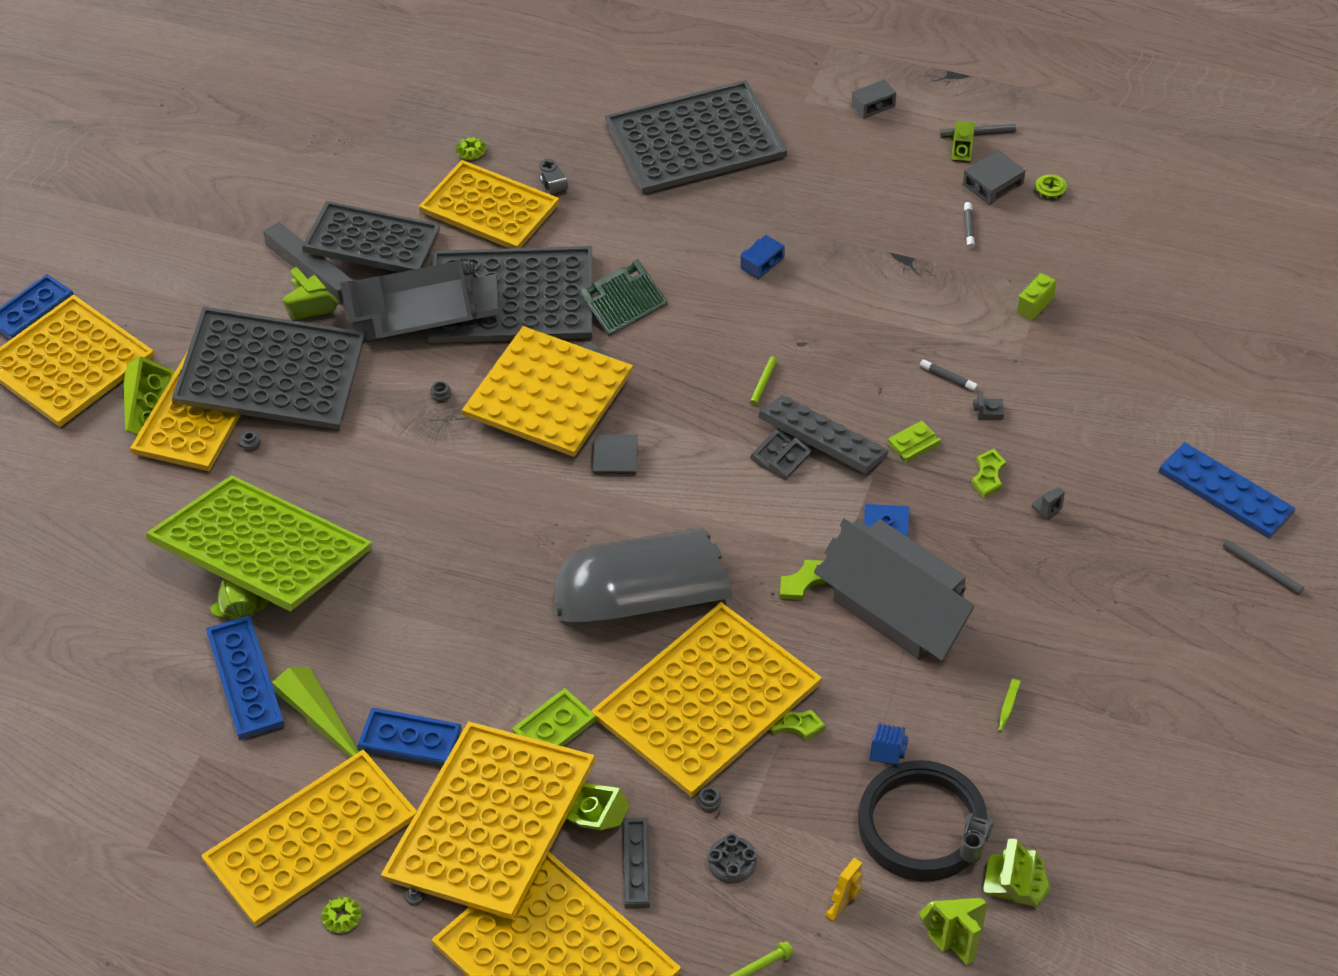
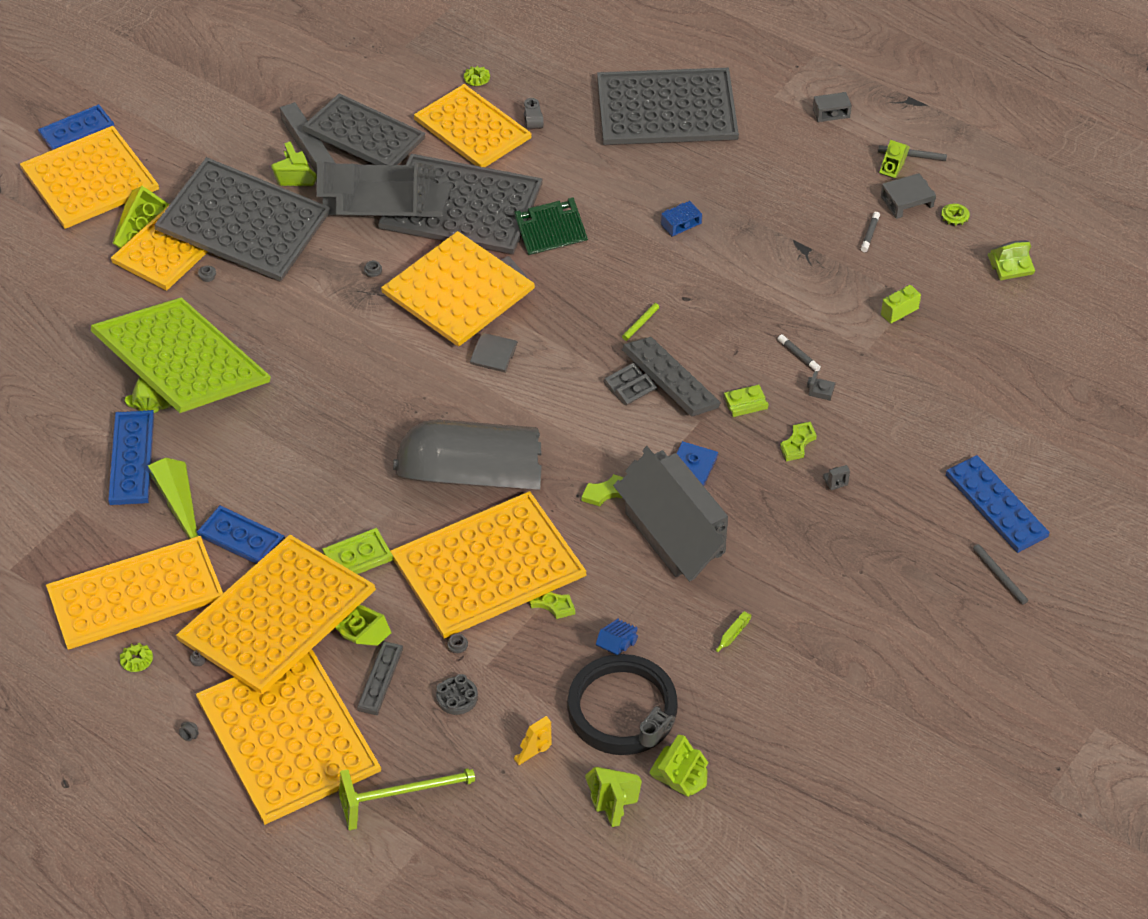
camera: 15 degrees right, 0 degrees up
none -> lime piece [988,240,1035,280]

